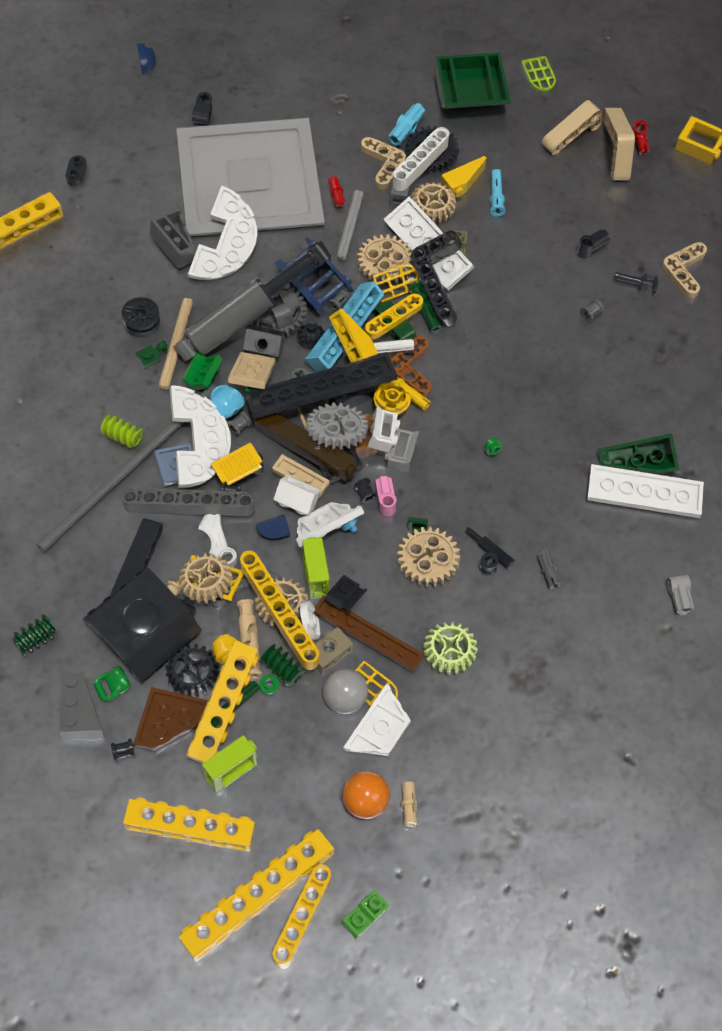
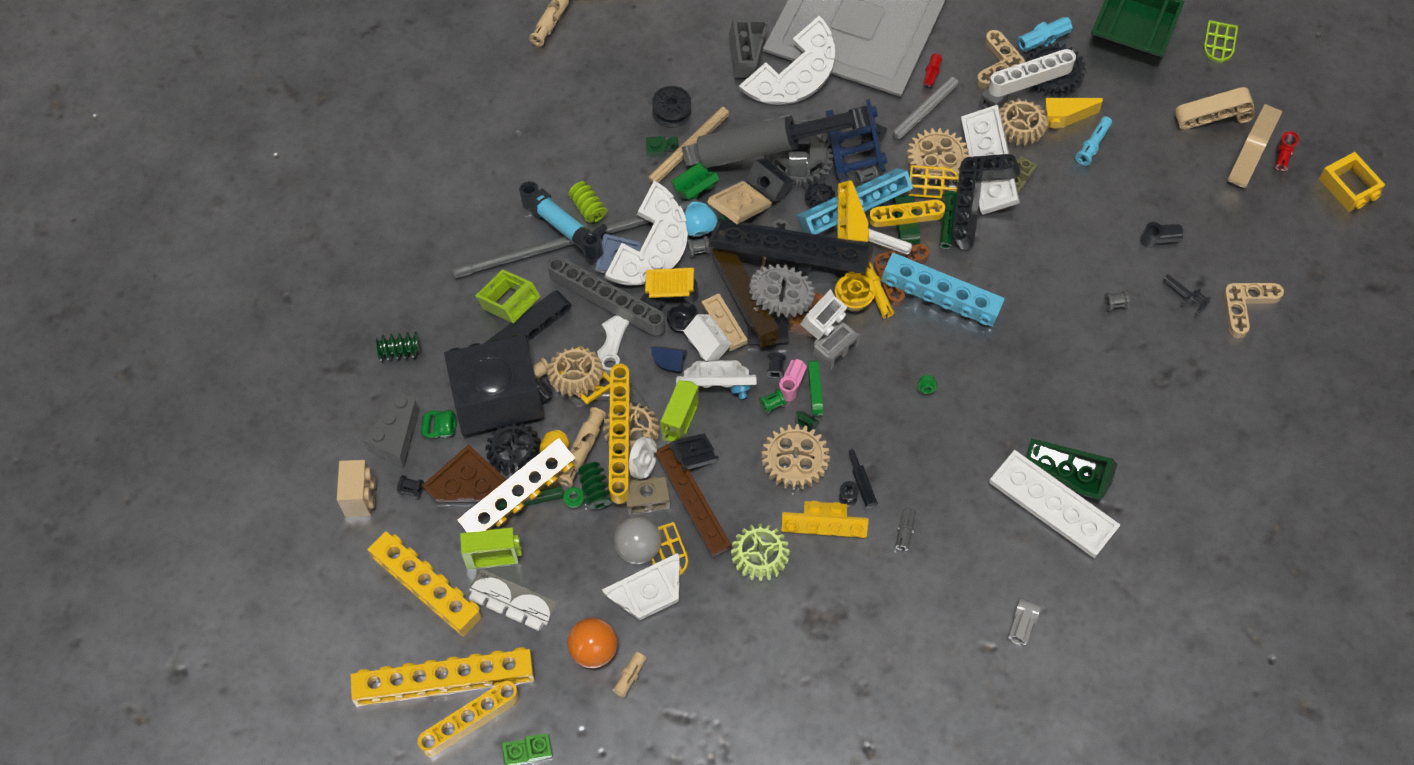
camera: 35 degrees right, 0 degrees up
none -> tan brick [337,460,376,517]
none -> white windscreen [469,569,559,631]
none -> lime window [475,269,541,323]
none -> black piece [519,181,607,260]
none -> black hair [667,303,698,331]
none -> green bush [759,389,786,414]
none -> yellow bracket [781,501,869,538]
none -> green beam [808,360,823,416]
none -> medium azure brick [881,252,1005,327]

